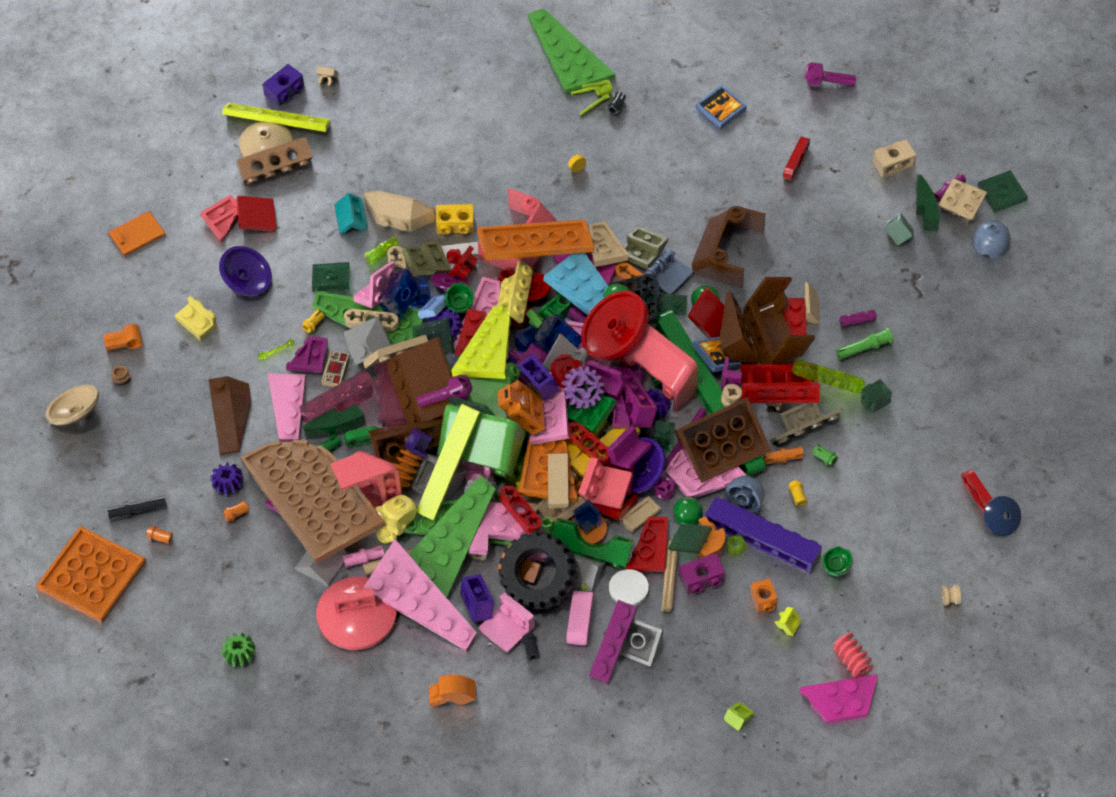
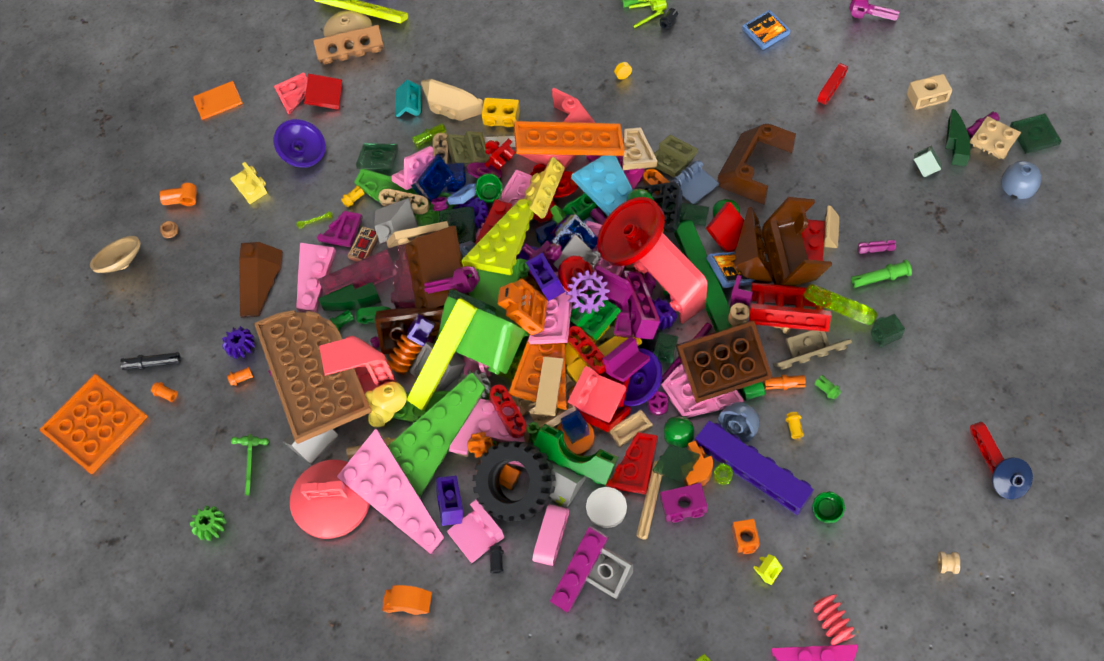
camera: 15 degrees right, 5 degrees up
bright pink pin [343,545,384,568] -> none
none -> bright green piece [231,434,269,495]
none -> magenta bush [431,197,449,211]
none -> orange gear [467,432,493,458]
none -> magenta plate [544,243,562,262]

